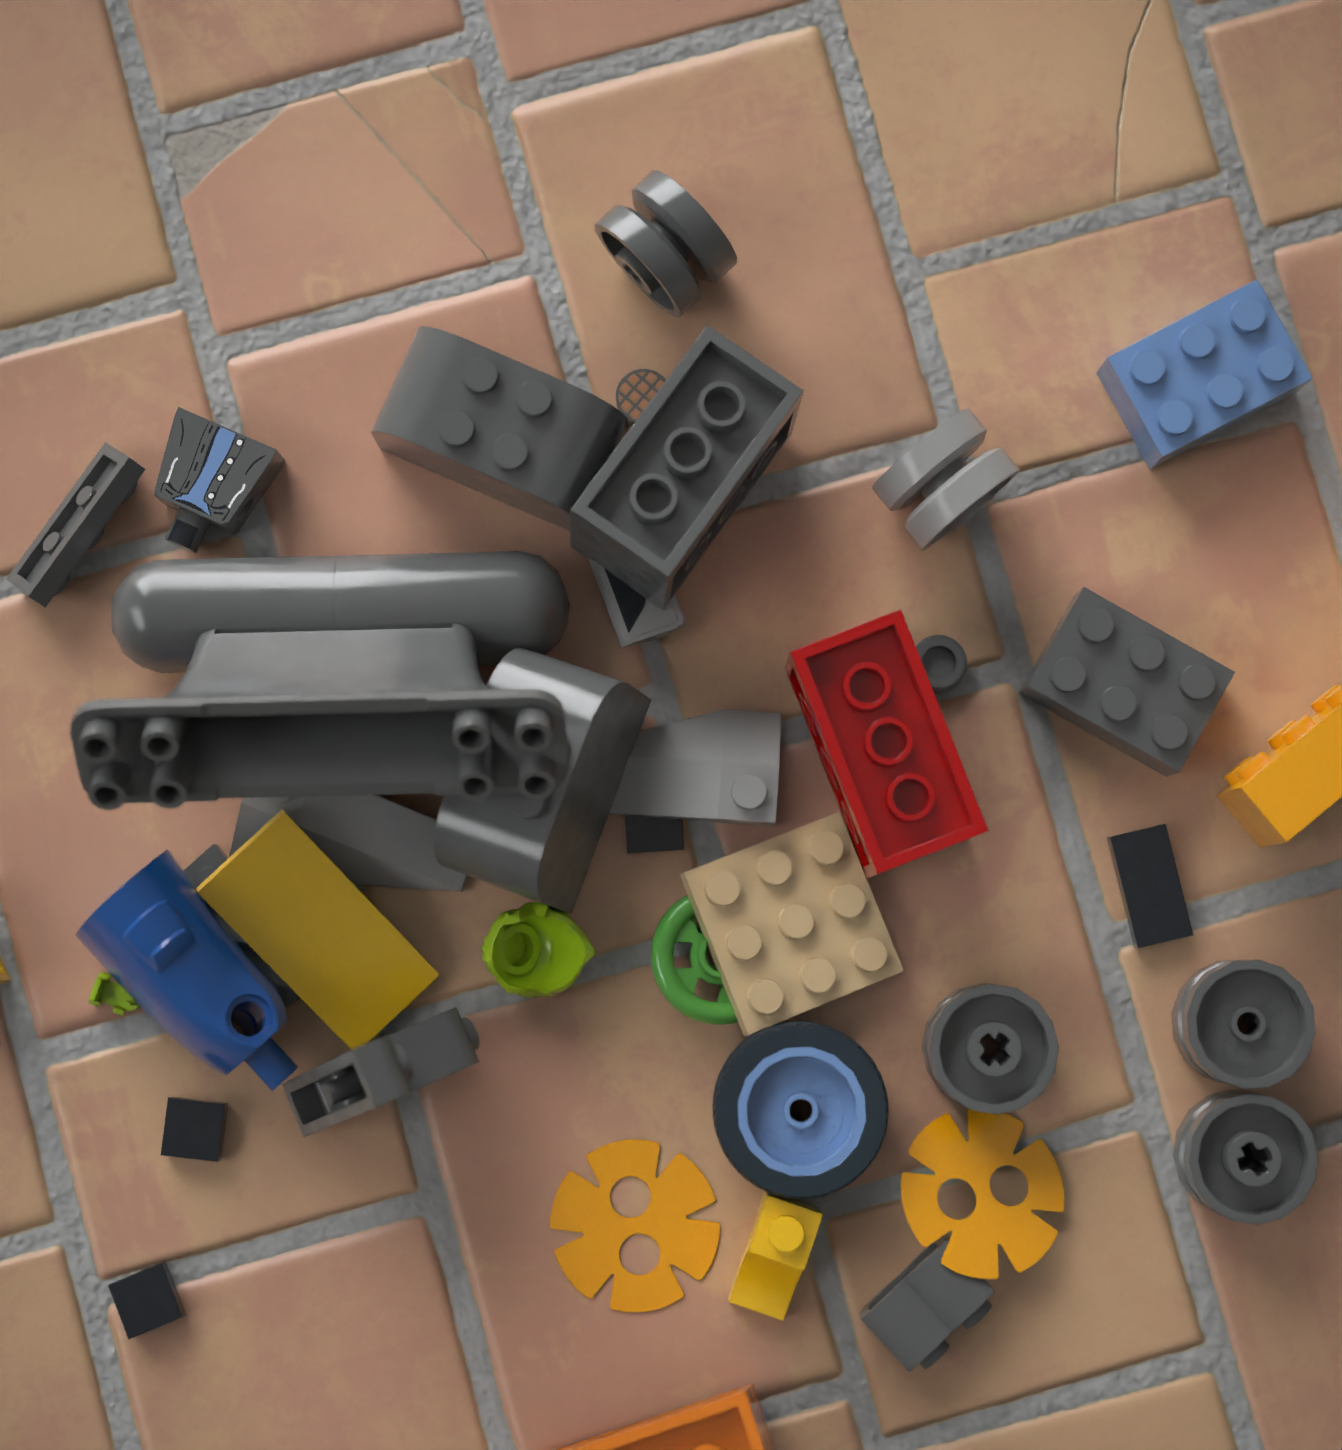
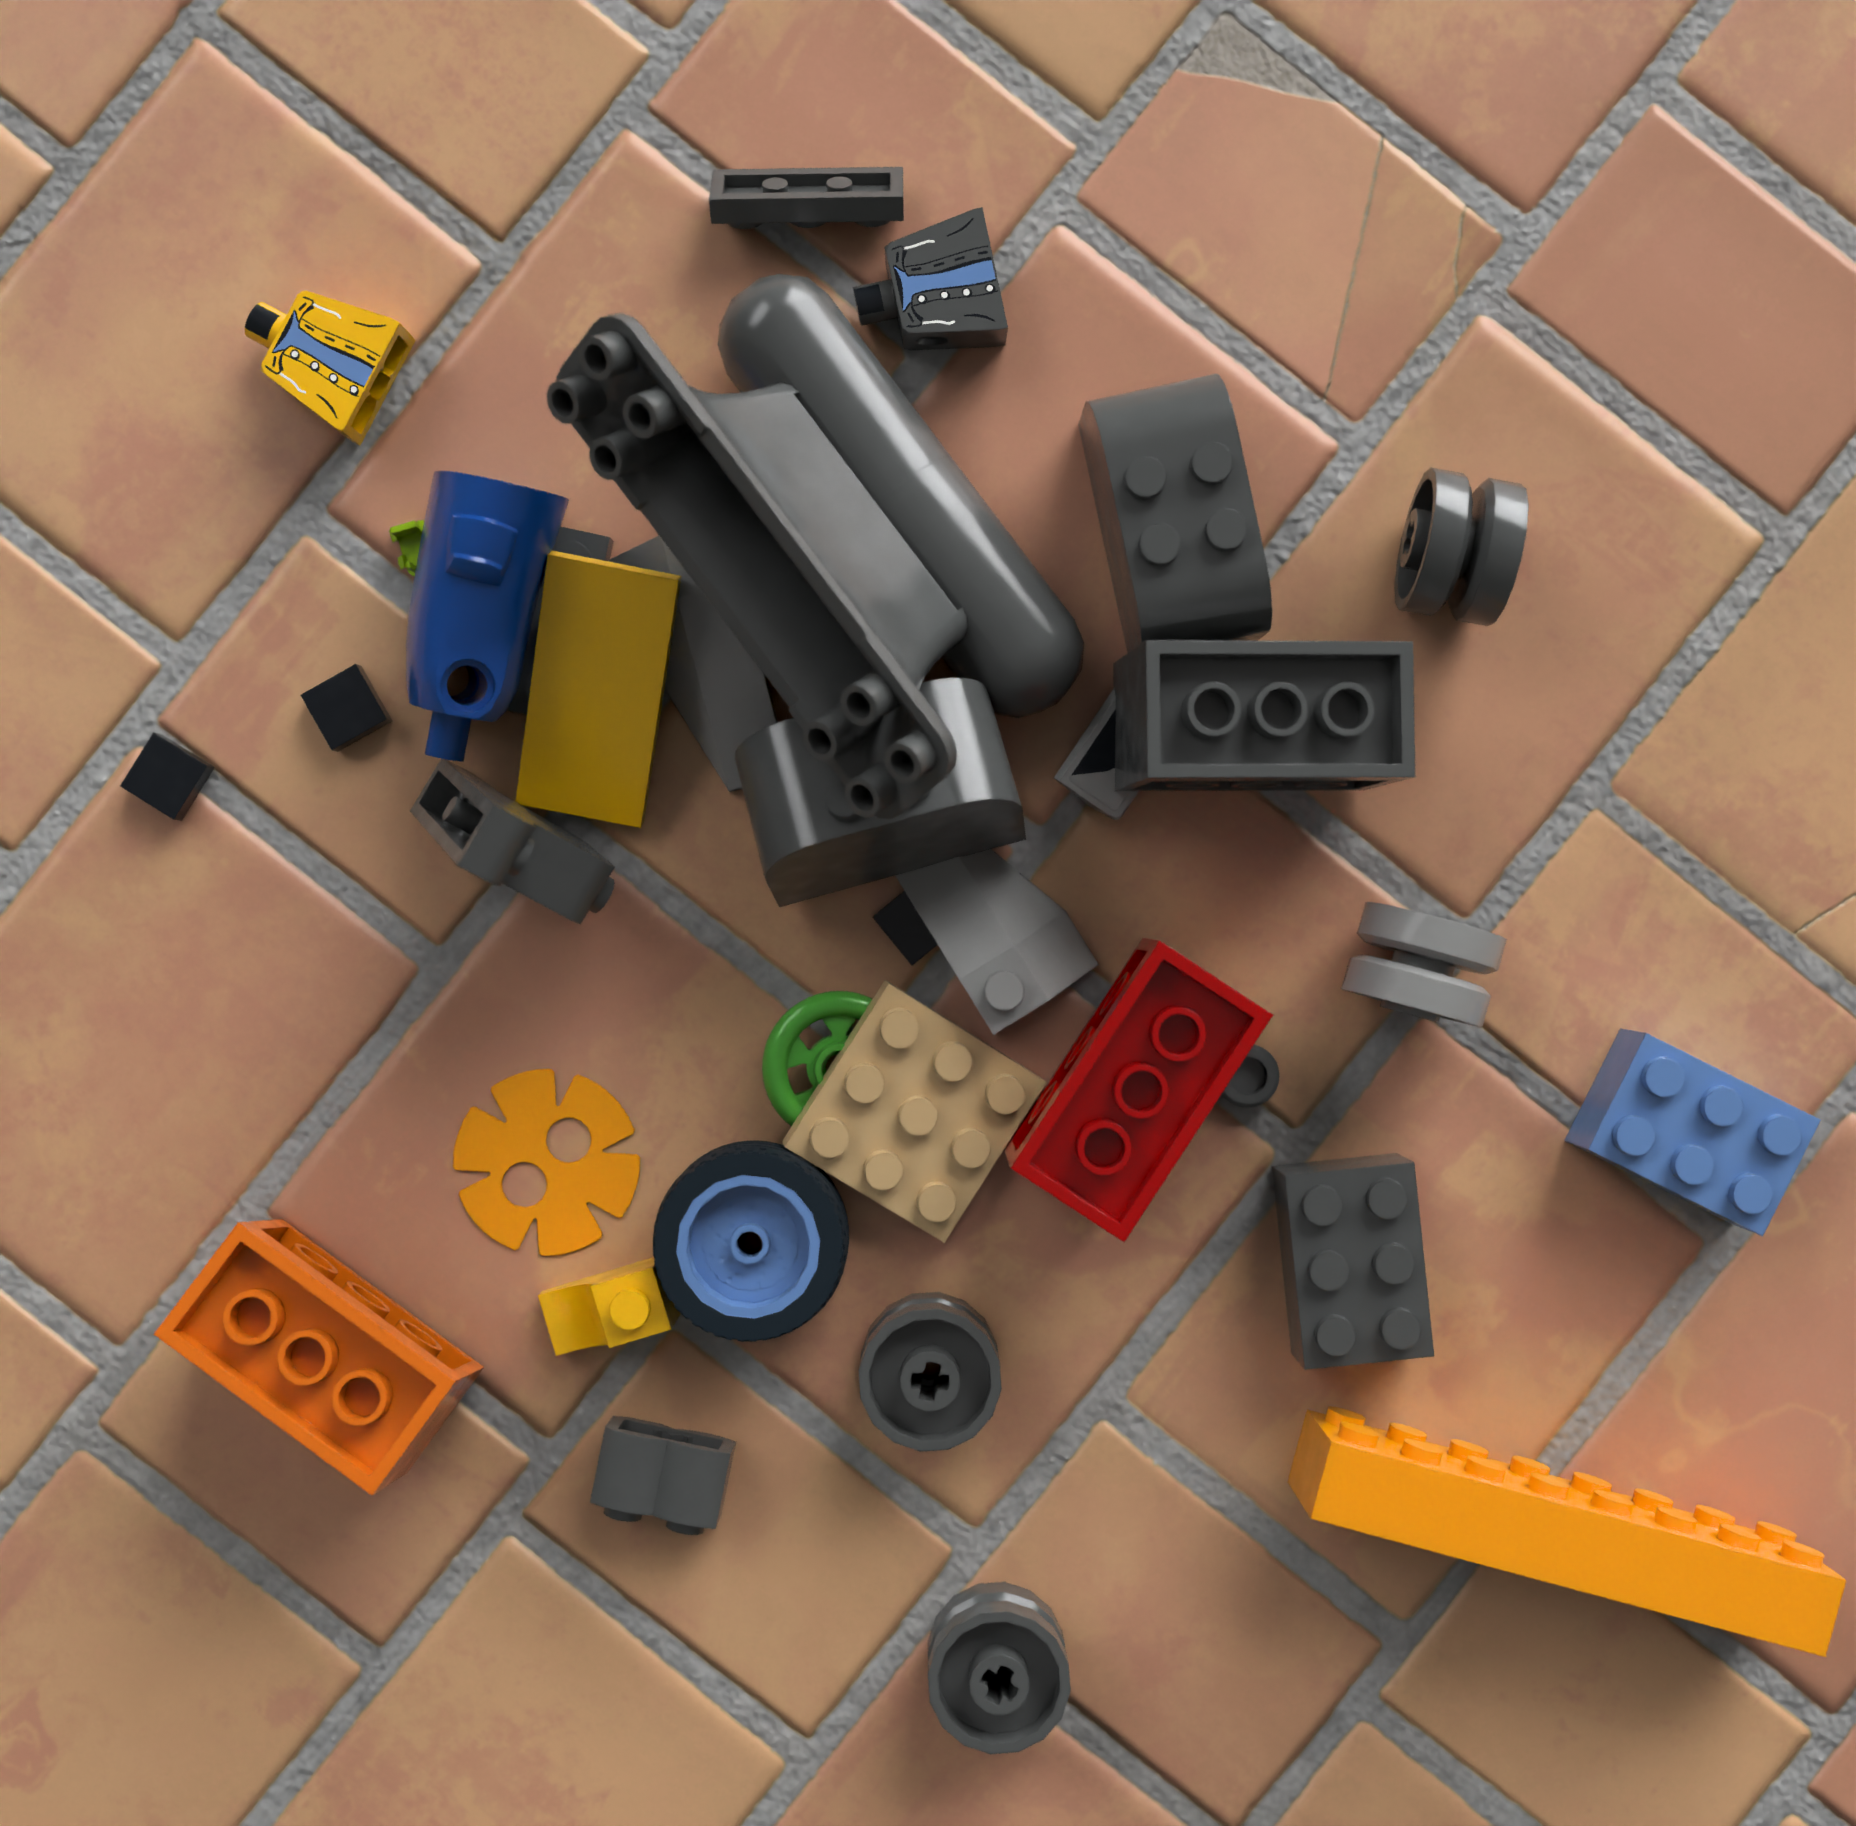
camera: 50 degrees right, 5 degrees up
lime hair [480,902,596,998] -> none
tile [616,369,666,426] -> none
light orange piece [901,1109,1064,1279] -> none
black tile [1107,824,1193,948] -> none
dark grey wheel [1171,960,1316,1089] -> none

